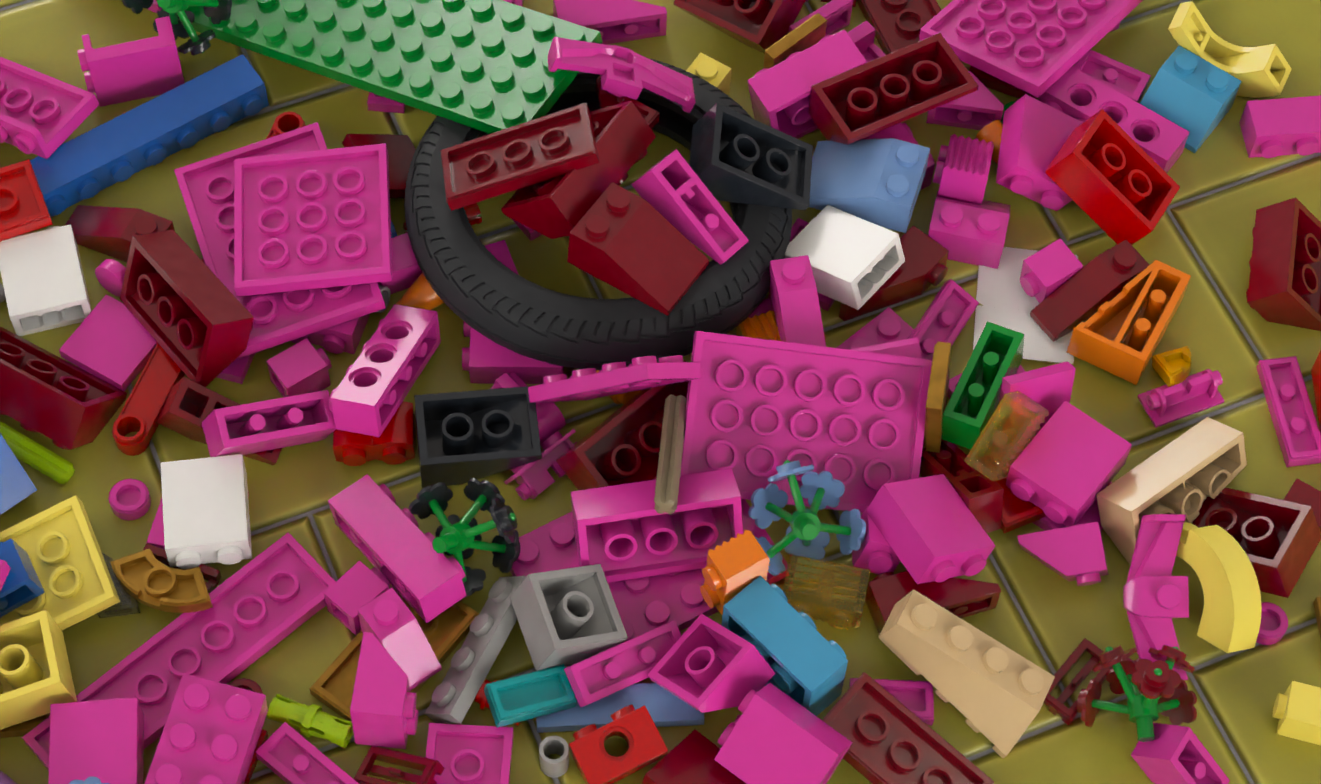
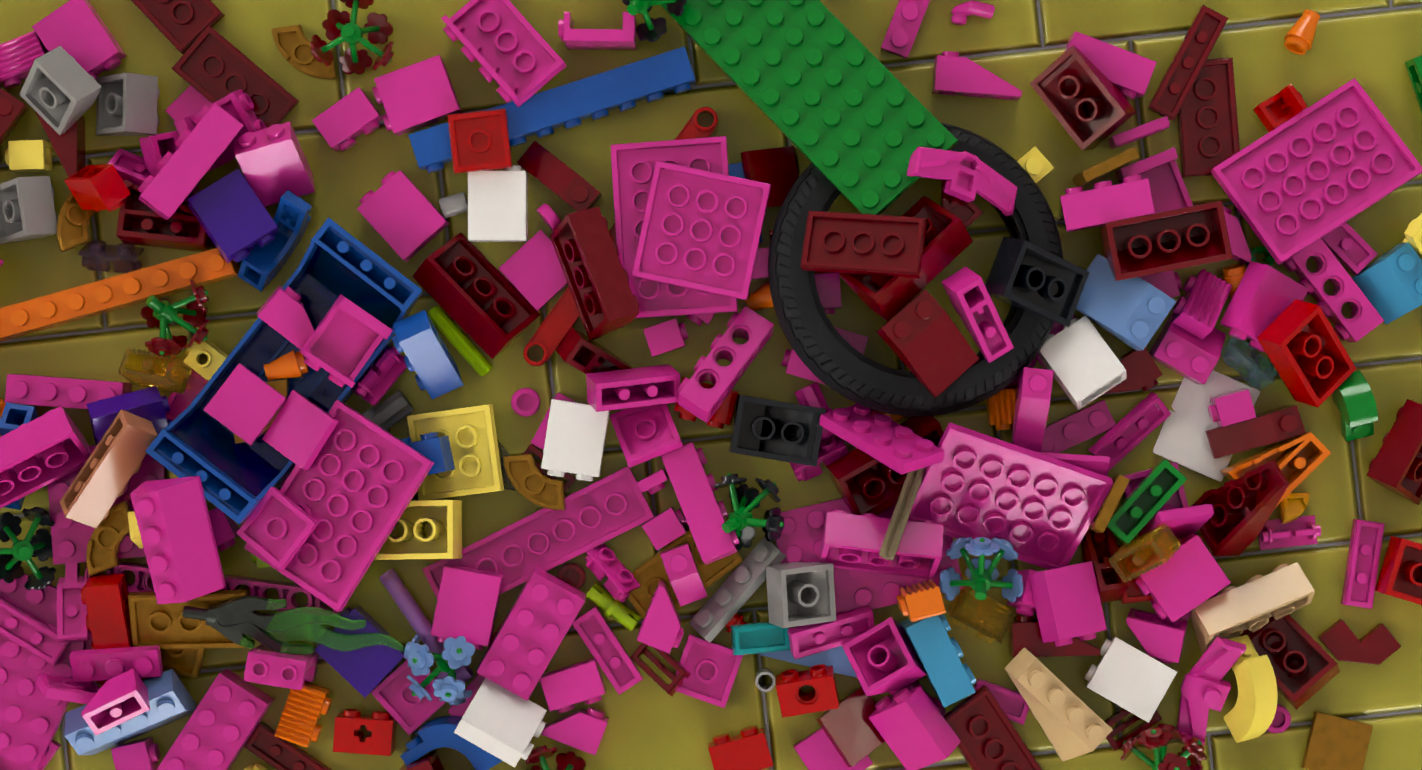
camera: 15 degrees right, 30 degrees up
none -> dark pink hinge [584,543,641,602]
none -> dark pink plate [610,404,683,468]
none -> dark pink plate [637,469,668,495]
none -> white brick [1084,636,1177,723]
none -> dark red wedge [1192,461,1289,556]
none -> clear light blue hinge [1220,336,1278,391]
none -> green brick [1332,370,1378,442]

